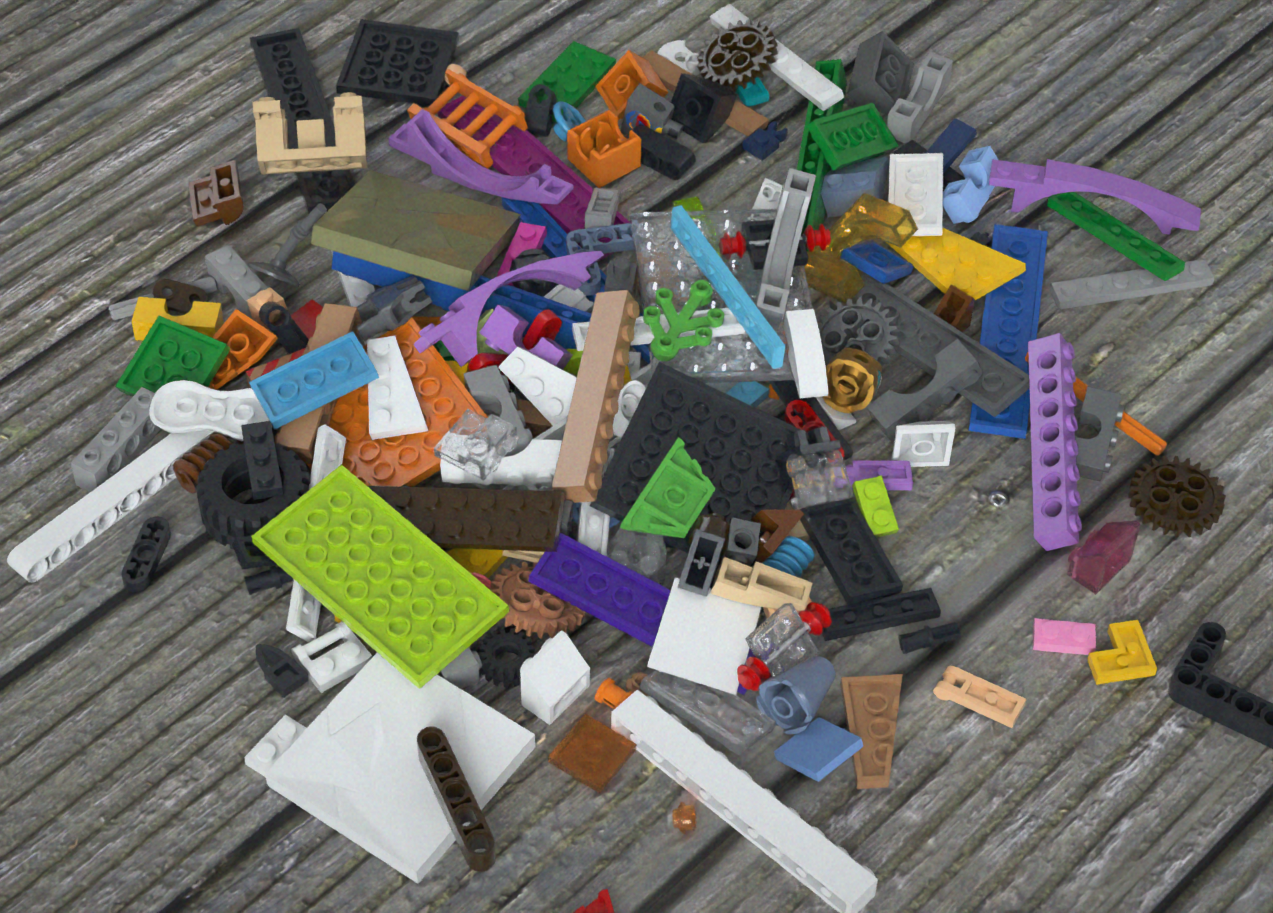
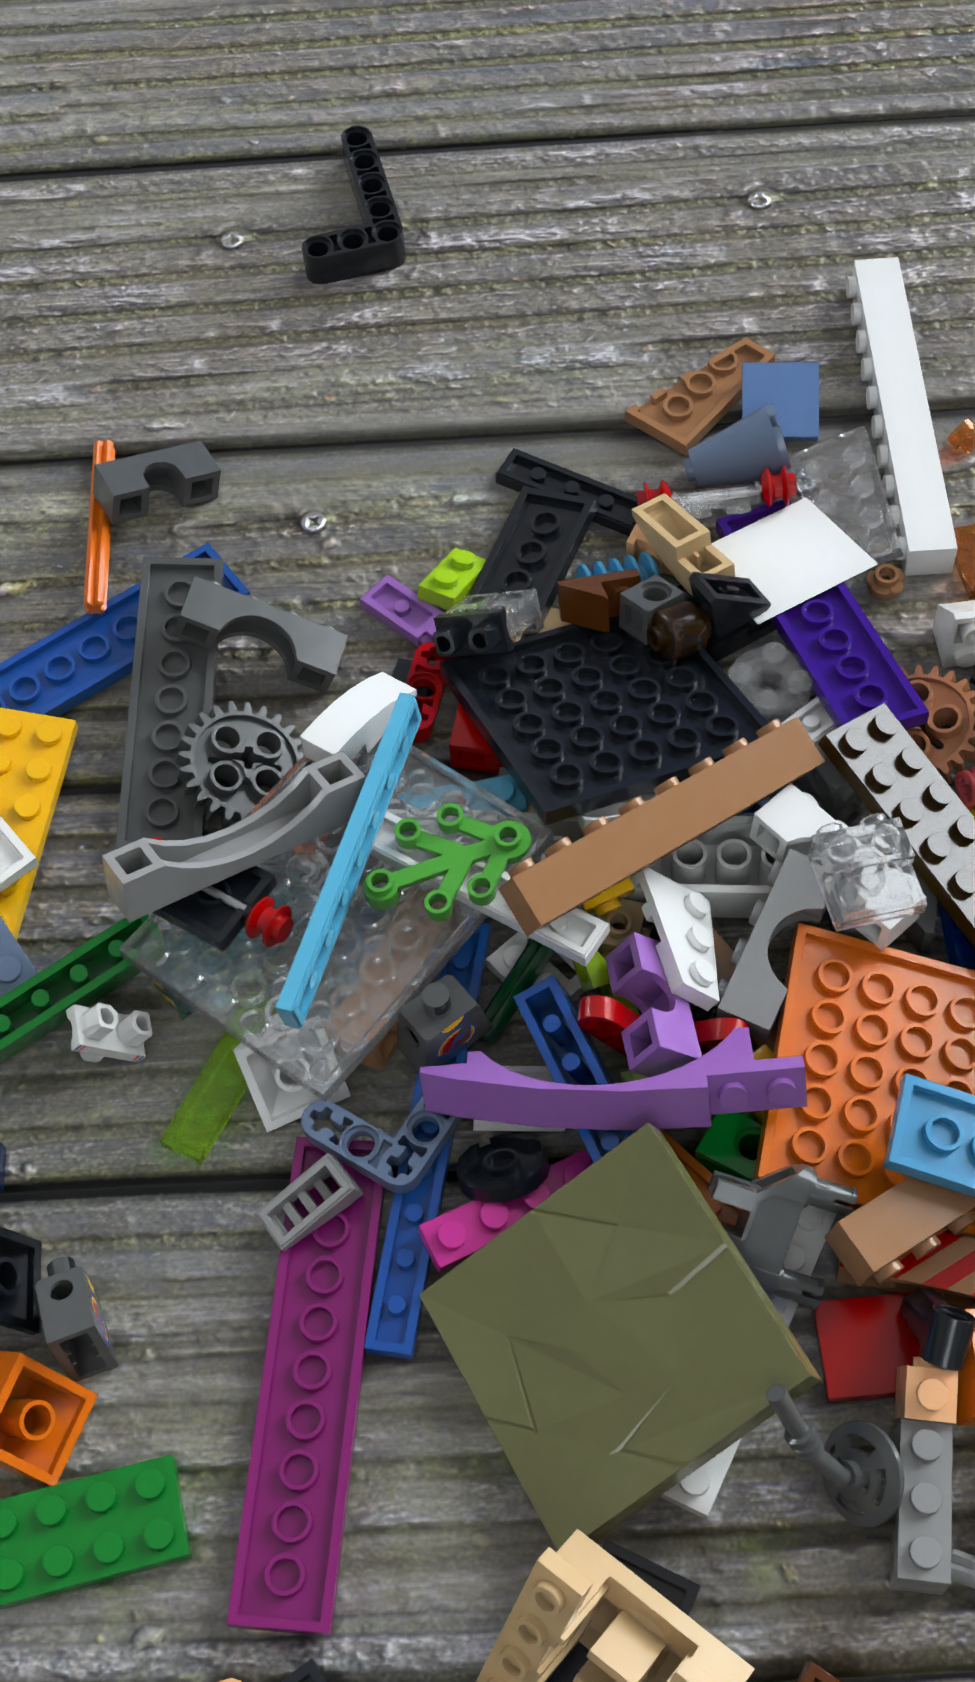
camera: 130 degrees left, 10 degrees up
white wing [367,336,429,440] -> none
medium lavender slope [388,109,574,204] -> none
orange fence [407,69,528,169] -> none
black piece [524,84,557,137] -> none
dark azure piece [553,101,586,142] -> none
orange piece [567,110,641,188] -> none
orange bush [595,678,633,709] -> none
bright green wing [620,437,715,538] -> none
black beam [625,124,696,180] -> none
clear yellow arch [793,193,918,303] -> none
pearl gold brick [822,348,882,413] -> none
blue tile [840,240,914,284] -> none
white slope [891,421,955,467] -> none
black axle [898,622,961,654] -> none
light nougat plate [933,666,1026,728] -> none
reddish brown slope [934,285,975,332] -> none
medium lavender brick [1028,333,1082,551] -> none
bright pink plate [1033,618,1096,655] -> none
clear pink slope [1067,520,1141,594] -> none
yellow plate [1087,620,1157,685] -> none
dark brown gear [1128,456,1226,538] -> none

